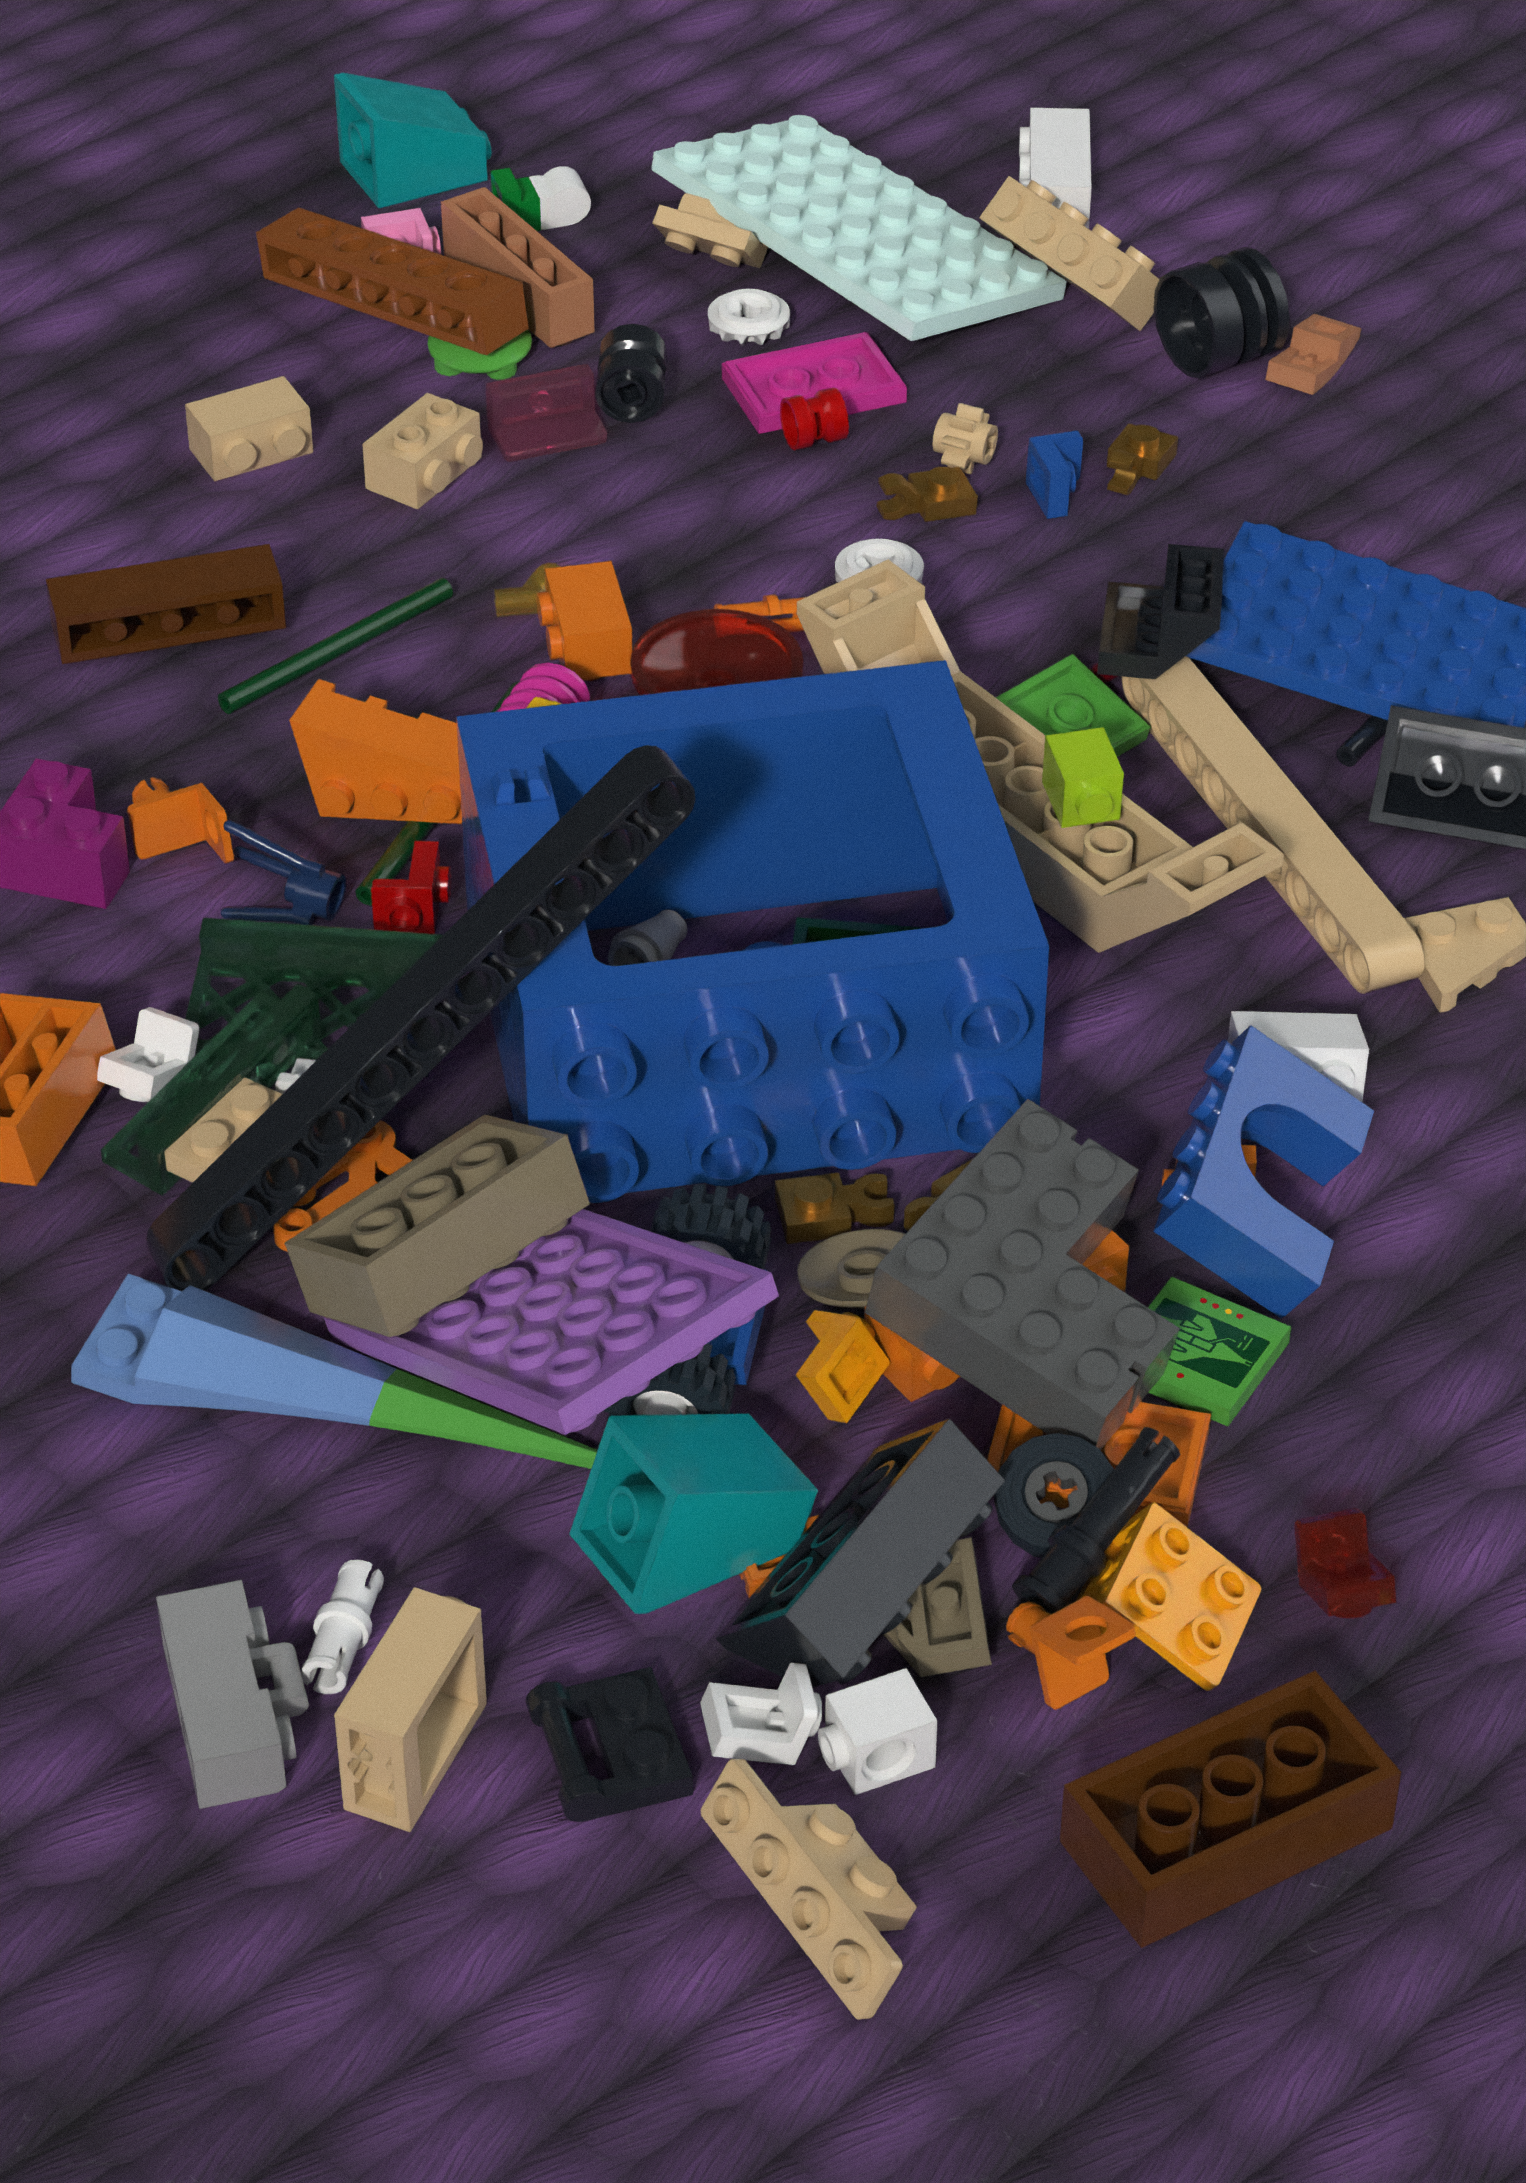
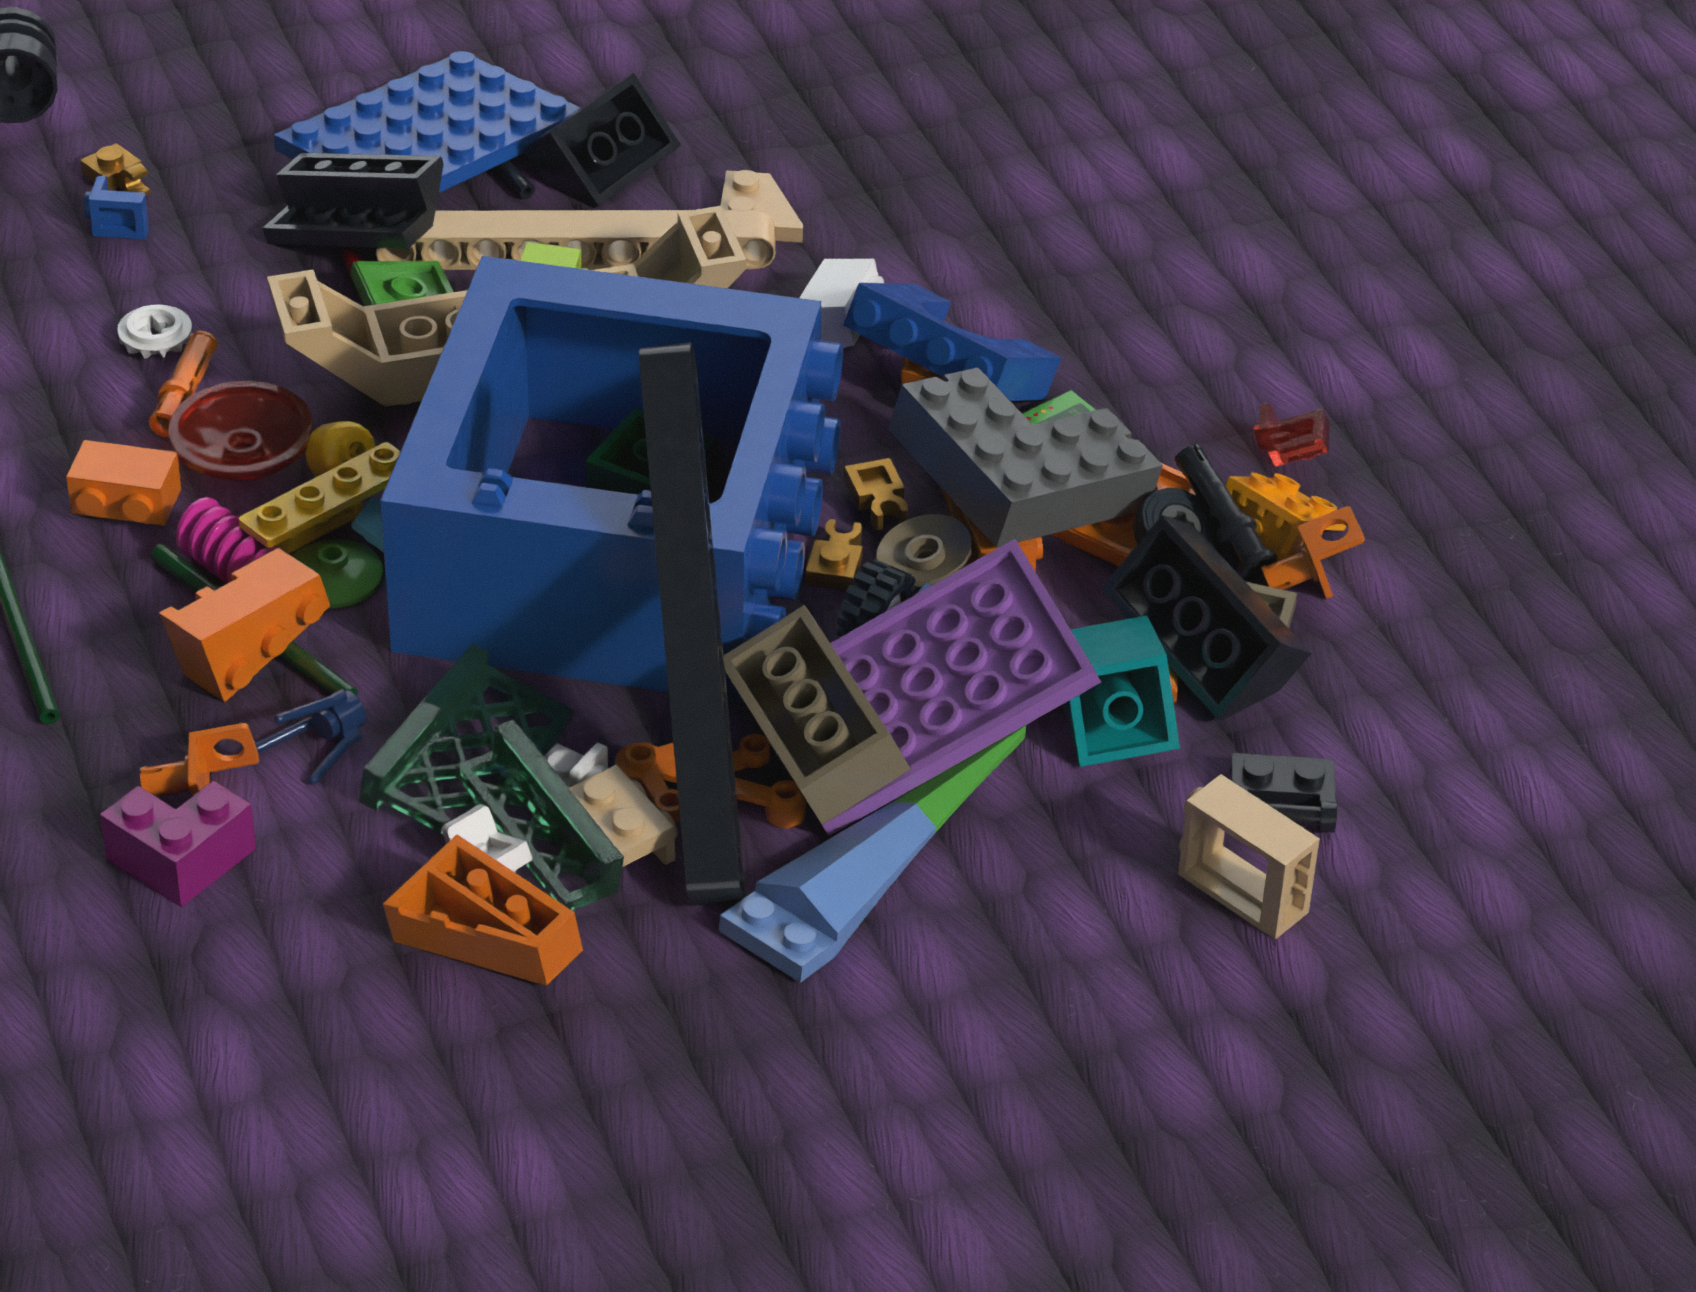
camera: 70 degrees left, 0 degrees up
light grey piece [156,1580,309,1809] -> none
white pin [301,1560,384,1694] -> none
red bracket [371,841,451,935] -> none
clear yellow arm [494,562,561,617] -> none
white bracket [700,1662,822,1765] -> none
tan bracket [701,1759,917,2020] -> none
white brick [818,1668,937,1795] -> none
pearl gold plate [876,467,978,522] -> none
tan gear [933,403,998,474] -> none
reddish brown brick [1060,1670,1401,1948] -> none
nougat slope [1265,314,1361,395] -> none

